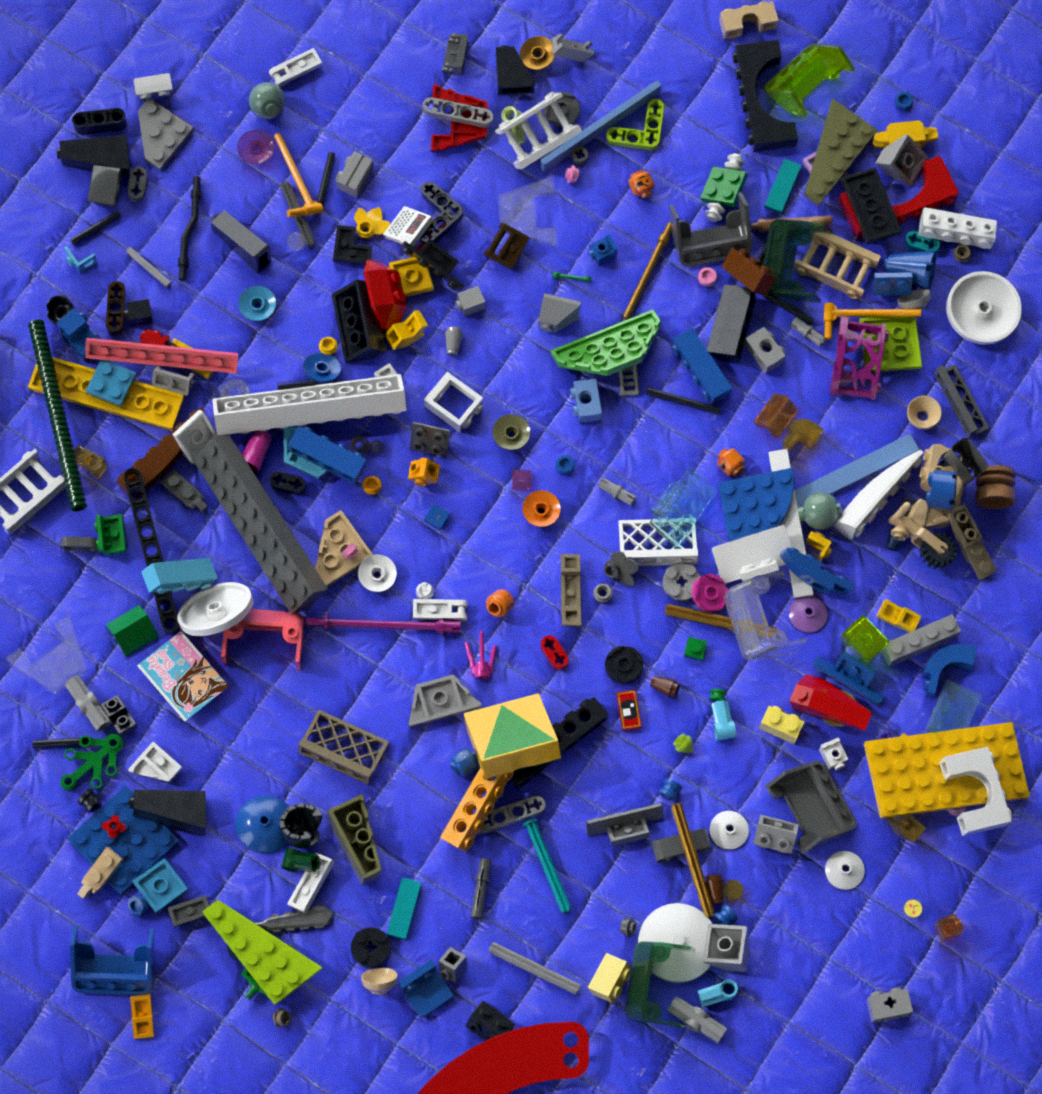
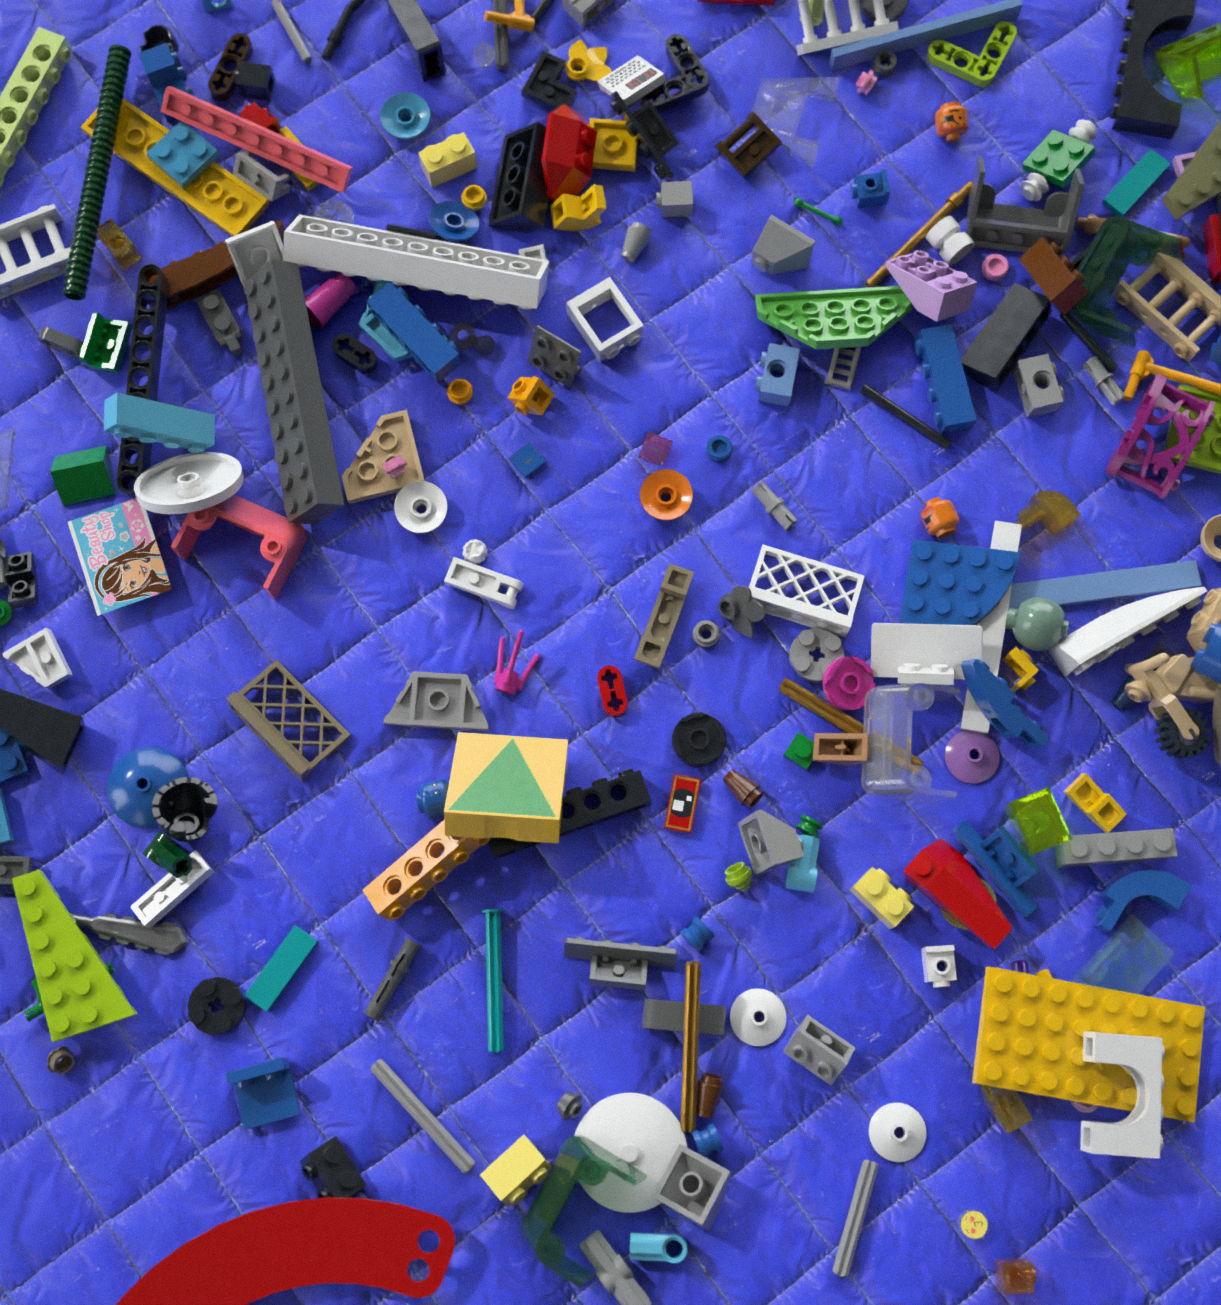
camera: 25 degrees right, 5 degrees up
magenta bar [306,614,461,634] -> none
olive wedge [326,794,382,885] -> none
tan piece [361,968,398,995] -> none
dark grey brick [438,947,468,983] -> none
light grey beam [477,796,546,834] -> none
orange head [486,589,514,618] -> none
olive dish [492,414,530,450] -> none
clear light blue bracket [650,467,717,547] -> none
clear yellow tile [723,880,743,901] -> none
clear orange panel [754,393,798,438] -> none
dark grey windscreen [765,761,856,854] -> none
none -> light yellow brick [418,132,477,188]
none -> light grey slope [737,810,804,875]
none -> medium nougat slope [813,733,869,767]
none -> light grey axle [832,1160,879,1277]
none -> lavender slope [885,250,977,322]
none -> white wheel [926,216,975,266]

